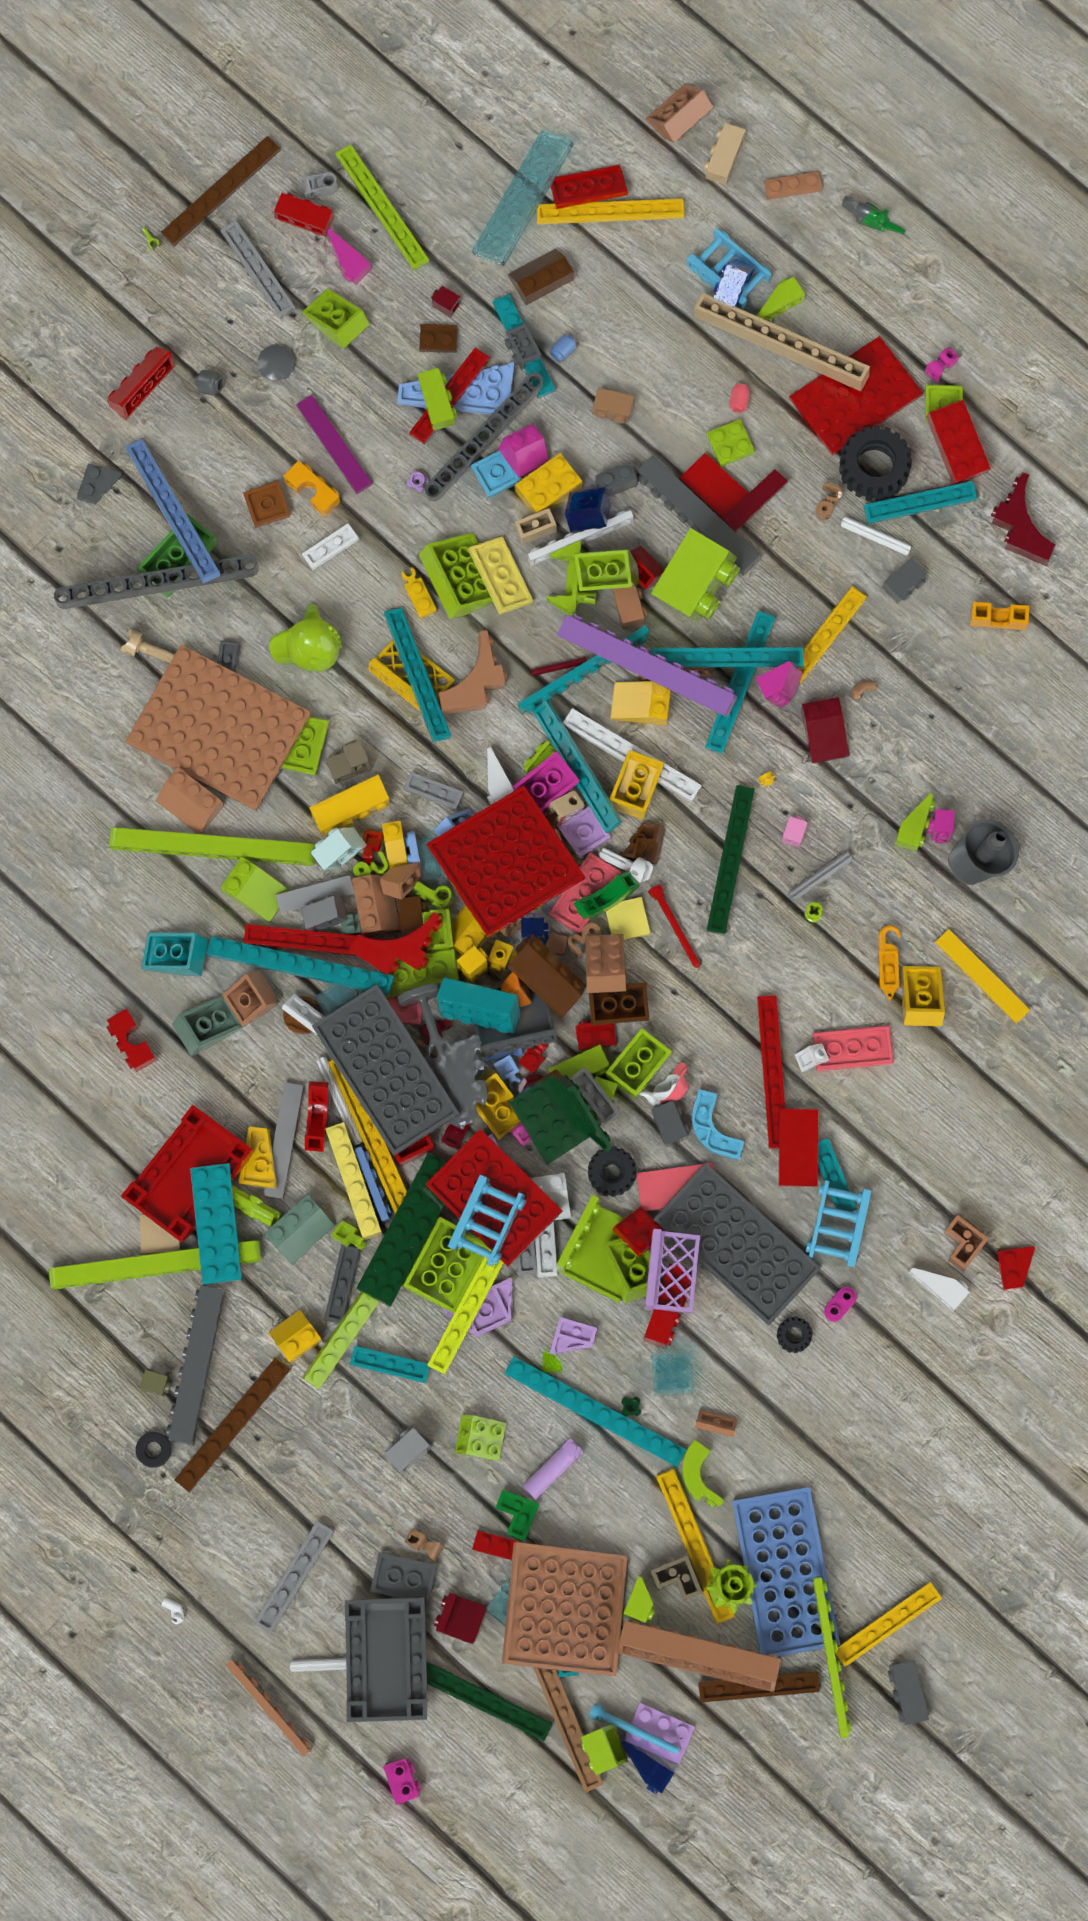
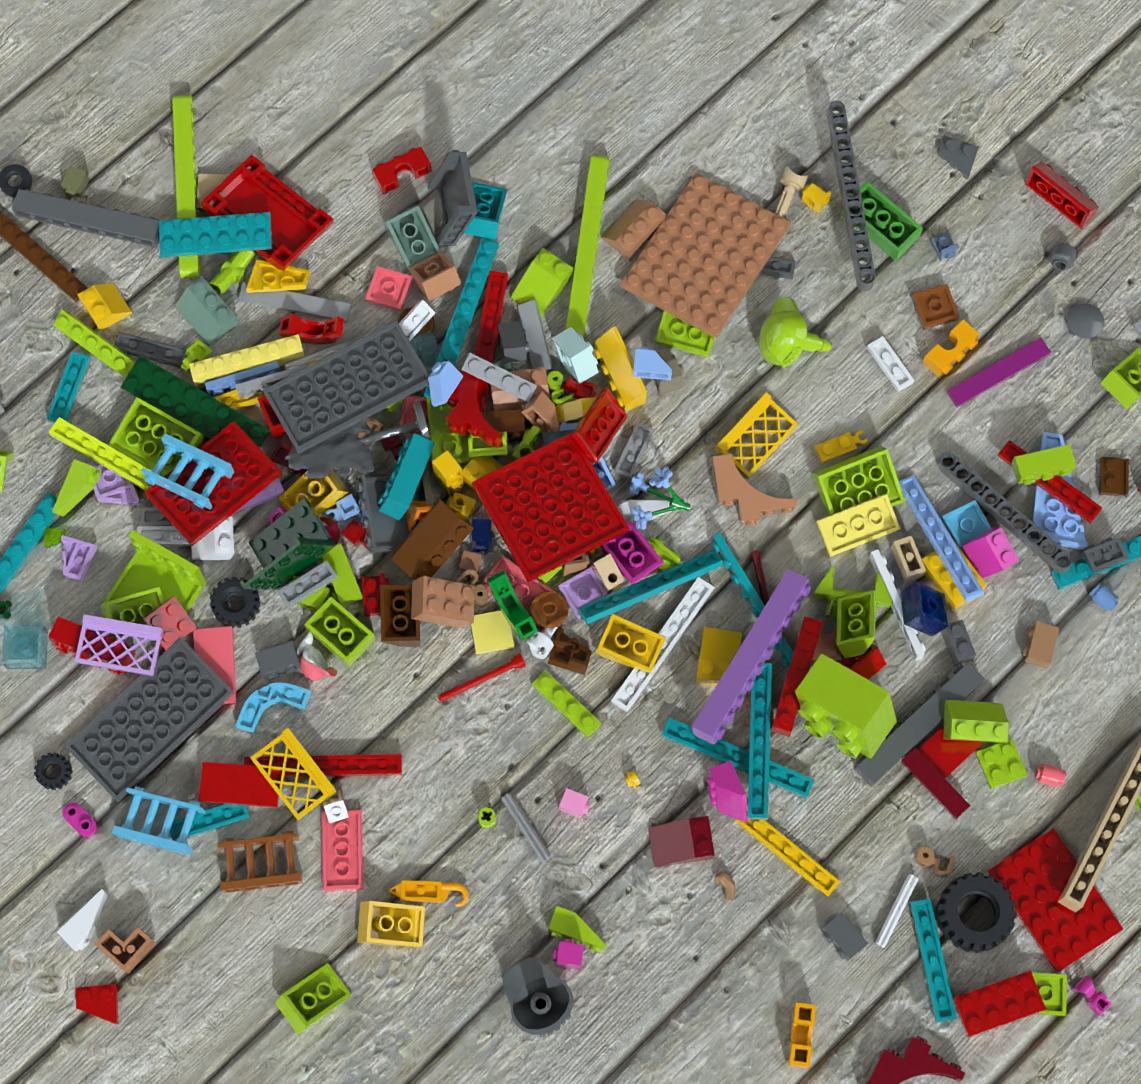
camera: 90 degrees right, 5 degrees down
medium blue plate [125,439,220,584] -> none
teal tile [383,608,451,743] -> none
lavender plate [407,471,429,492] -> none
dark green plate [706,785,755,936] -> none
yellow tile [935,929,1030,1024] -> none
none -> lime slope [52,459,102,517]
none -> dark orange fence [217,831,303,893]
none -> light grey plate [235,364,309,398]
none -> yellow fence [250,728,337,820]
none -> lime slope [275,963,352,1035]
none -> coral plate [365,266,413,312]
none -> dark grey panel [427,150,478,246]
none -> light blue slope [428,360,463,407]
none -> light grey plate [461,352,537,403]
none -> dark orange tile [530,591,569,628]
none -> lime plate [532,670,602,738]
none -> red tile [572,387,628,464]
none -> light blue plant [629,466,691,530]
none -> light blue slope [633,347,672,380]
none -> red brick [771,616,823,737]
none -> yellow brick [801,183,832,213]
none -> light blue tile [899,475,984,602]
none -> sand blue bracket [930,232,959,261]
none -> lime slope [943,700,1009,743]

